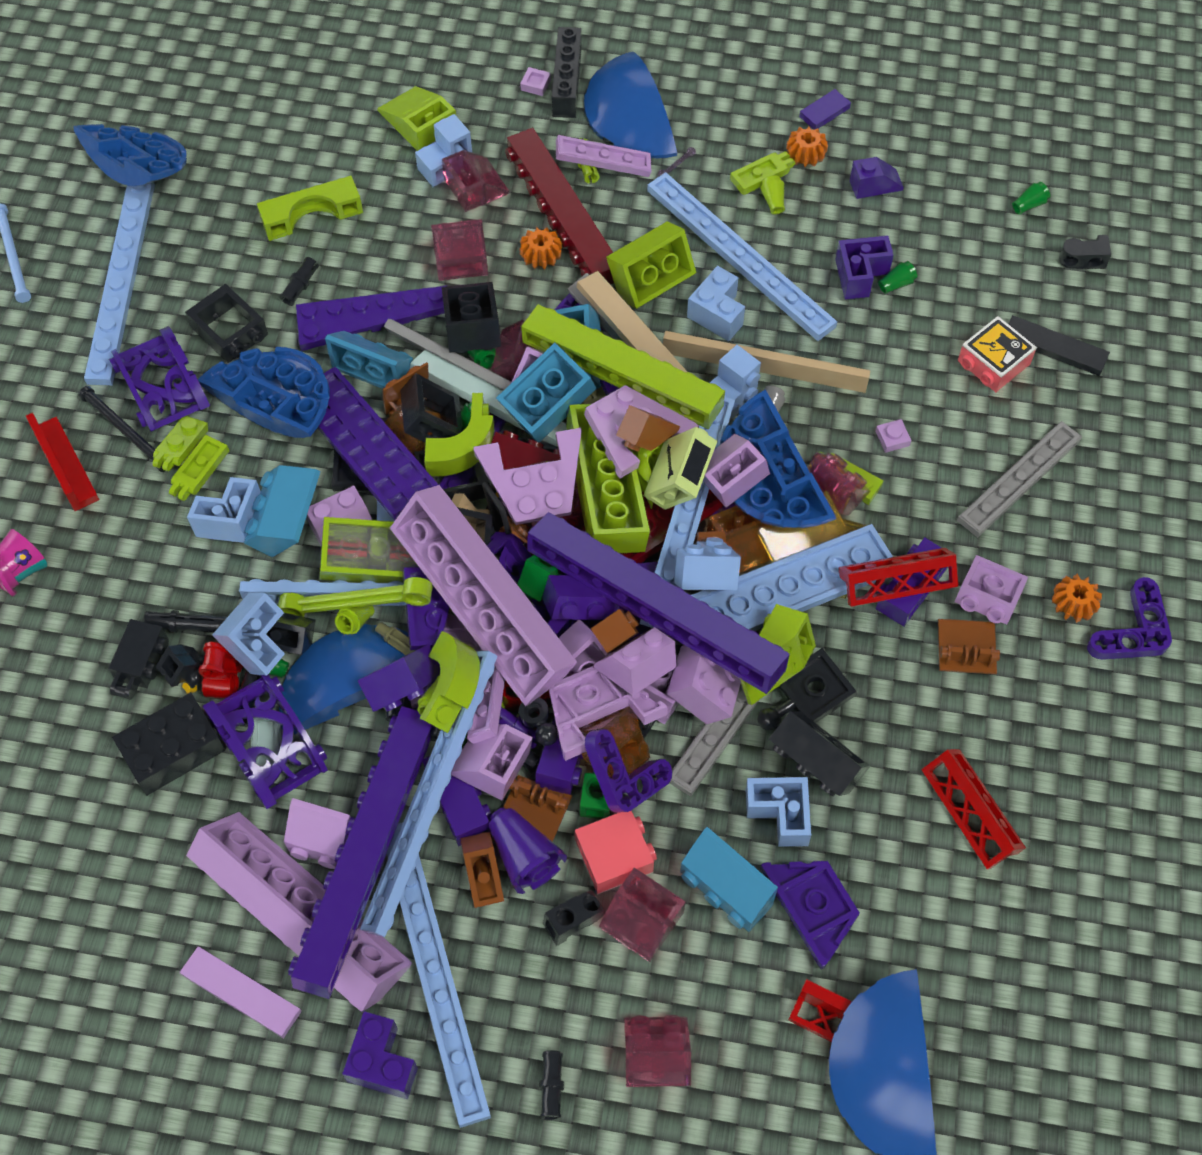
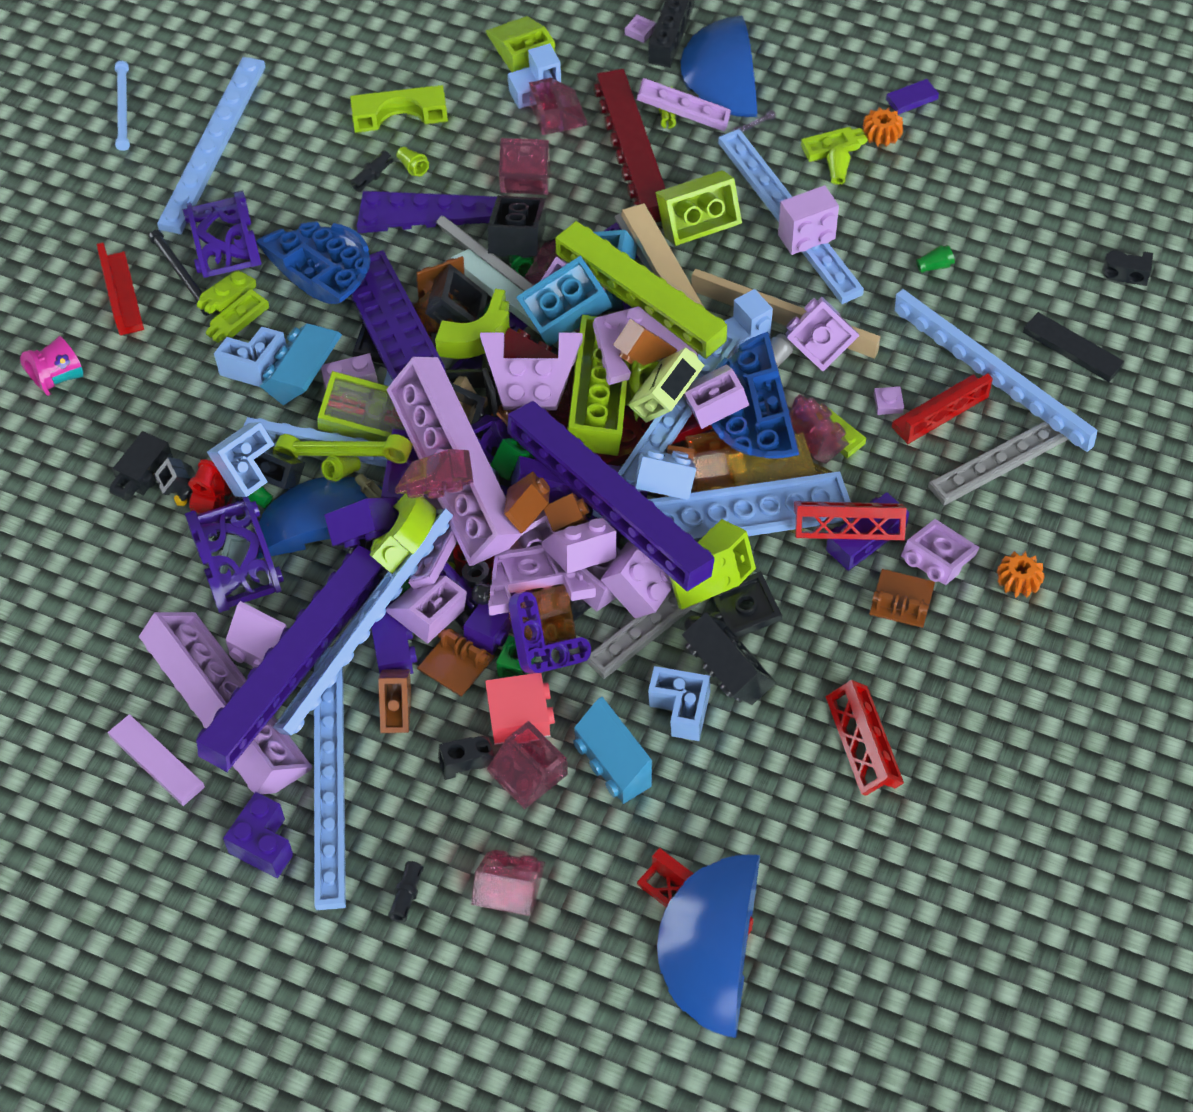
camera: 15 degrees right, 5 degrees down
blue brick [74,124,187,186] -> none
black brick [112,693,225,796] -> none
black pin [144,610,228,633] -> none
black window [185,284,268,363] -> none
dark azure slope [325,331,413,389] -> none
dark purple cone [489,808,567,894] -> none
orange gear [520,227,562,270] -> none
light blue brick [687,265,745,342] -> none
dark purple wing [760,861,860,970] -> none
dark purple brick [835,235,894,299] -> none
dark purple slope [849,157,904,199] -> none
piece [958,316,1037,392] -> none
green cone [1012,182,1051,215] -> none
dark purple beam [1087,577,1172,660] -> none
none -> clear pink slope [395,449,474,499]
none -> lime cone [397,147,429,176]
none -> dark orange slope [504,472,550,534]
none -> lavender brick [778,185,839,255]
none -> lavender plate [786,297,859,371]
none -> red fence [892,373,993,444]
none -> light blue plate [895,289,1097,452]

